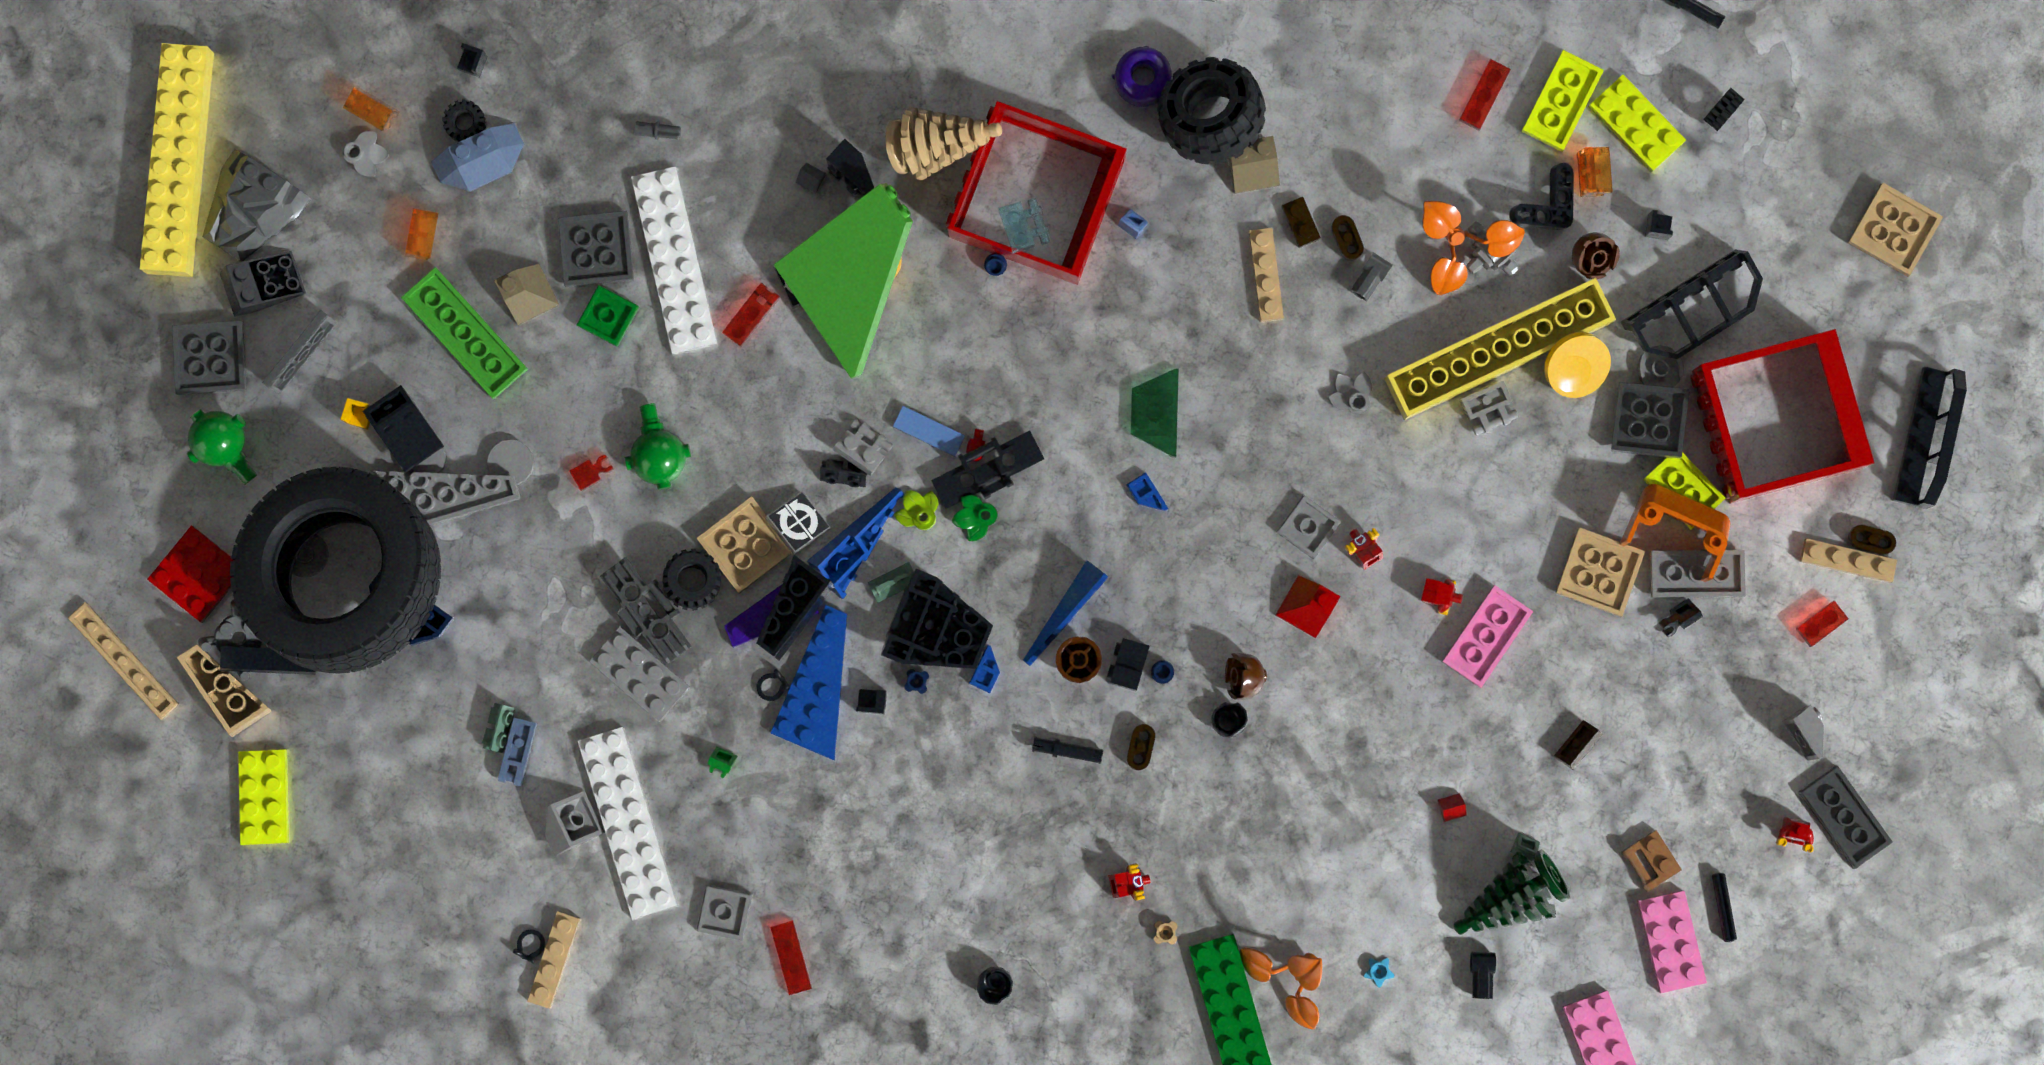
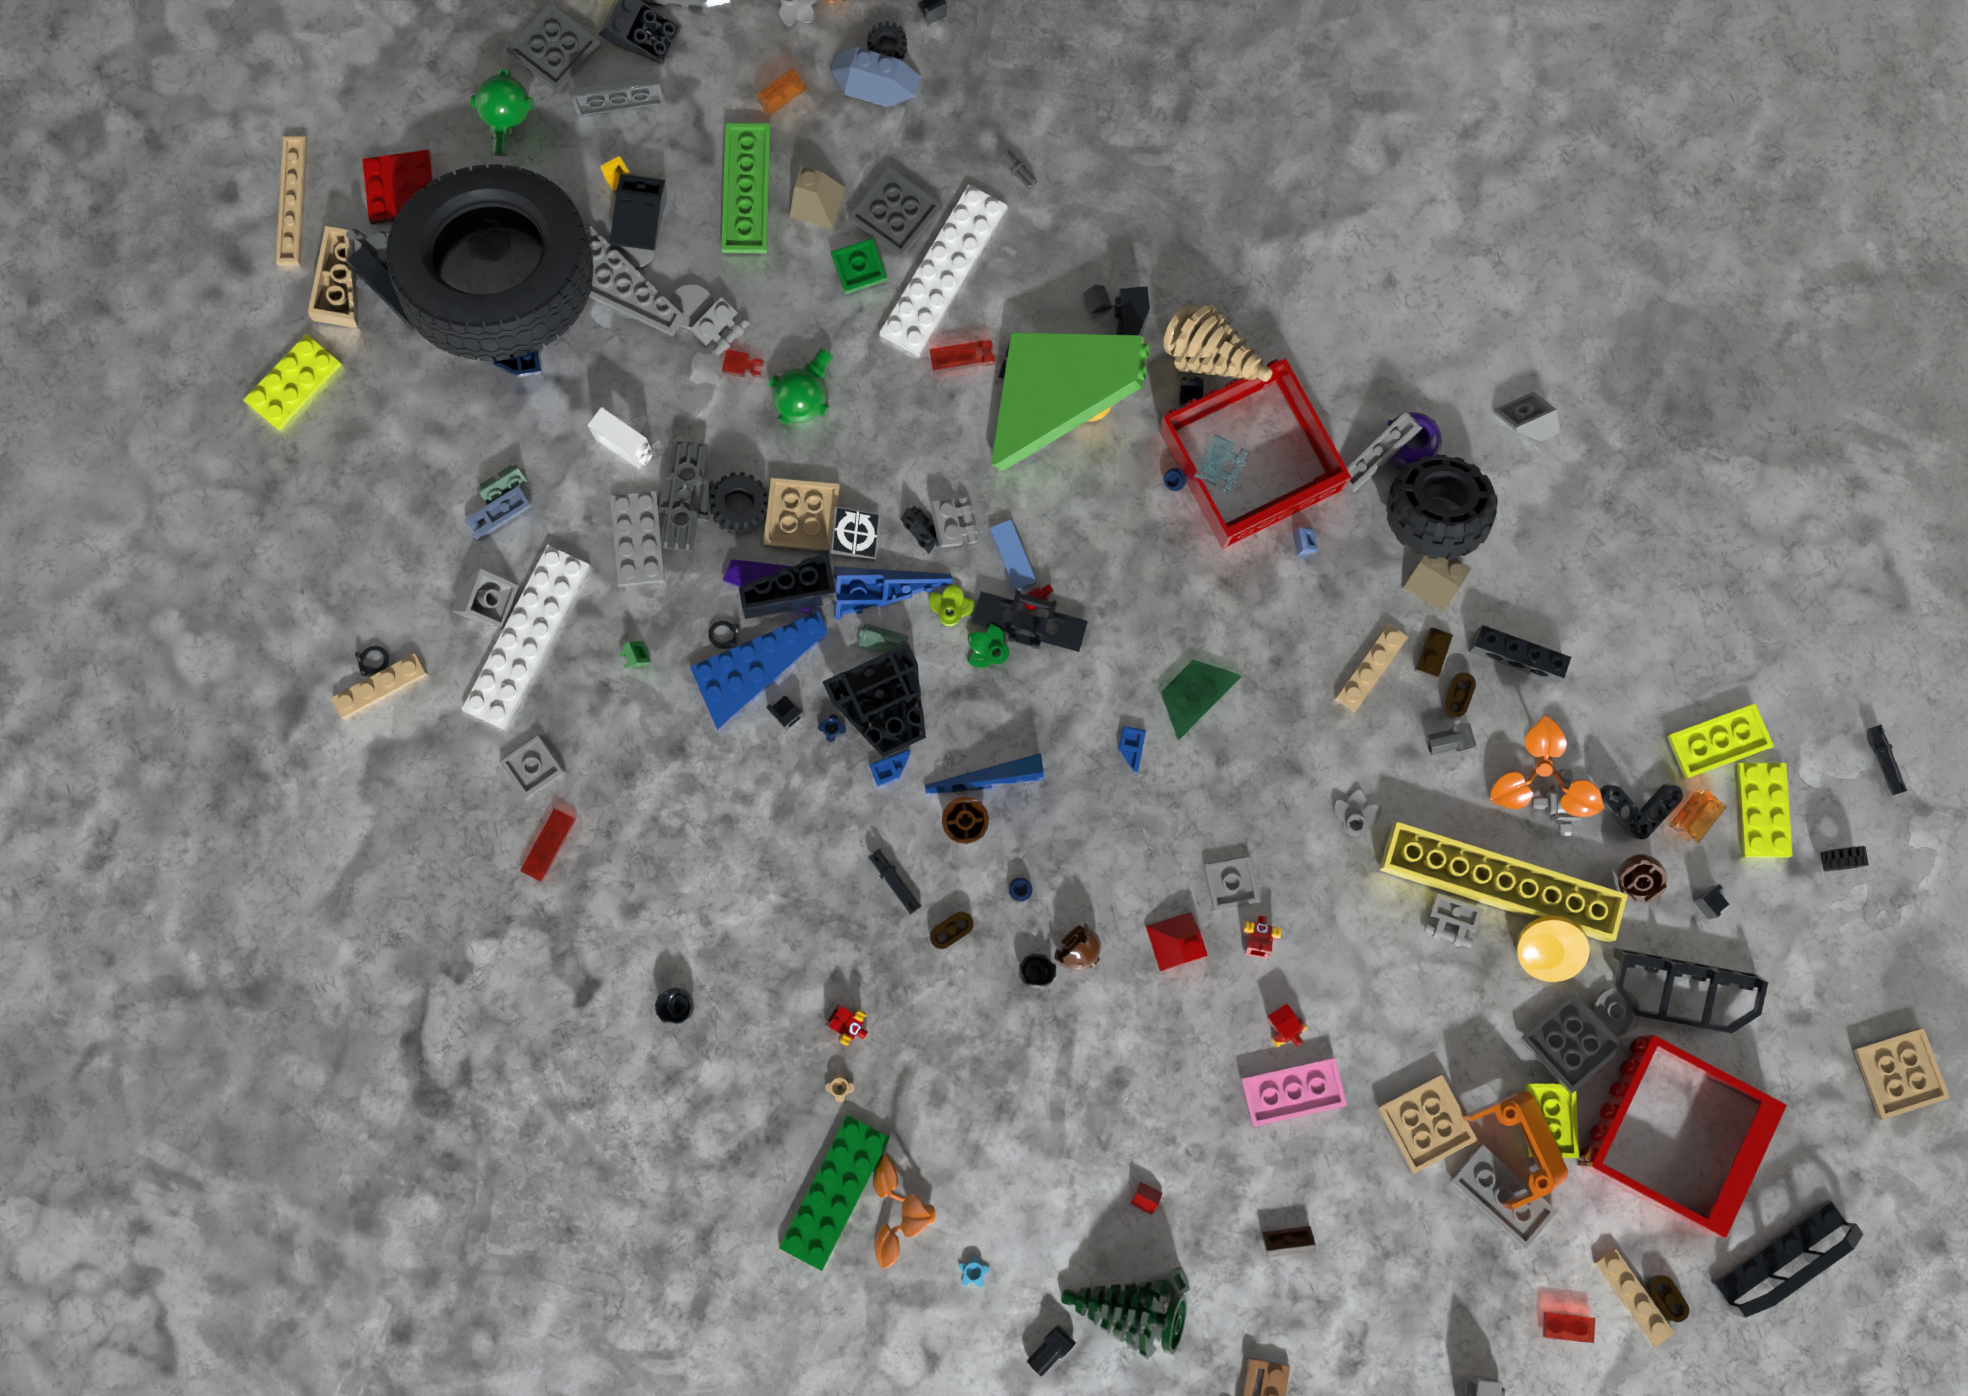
camera: 40 degrees right, 5 degrees down
black brick [1106,638,1150,692] -> none
clear red plate [1459,59,1511,131] -> none
black plate [1659,598,1703,637] -> none
none -> white window [588,407,653,469]
none -> light grey plate [690,297,749,357]
none -> dark blue tile [1179,377,1204,403]
none -> light grey tile [1346,410,1422,492]
none -> black brick [1469,625,1571,684]

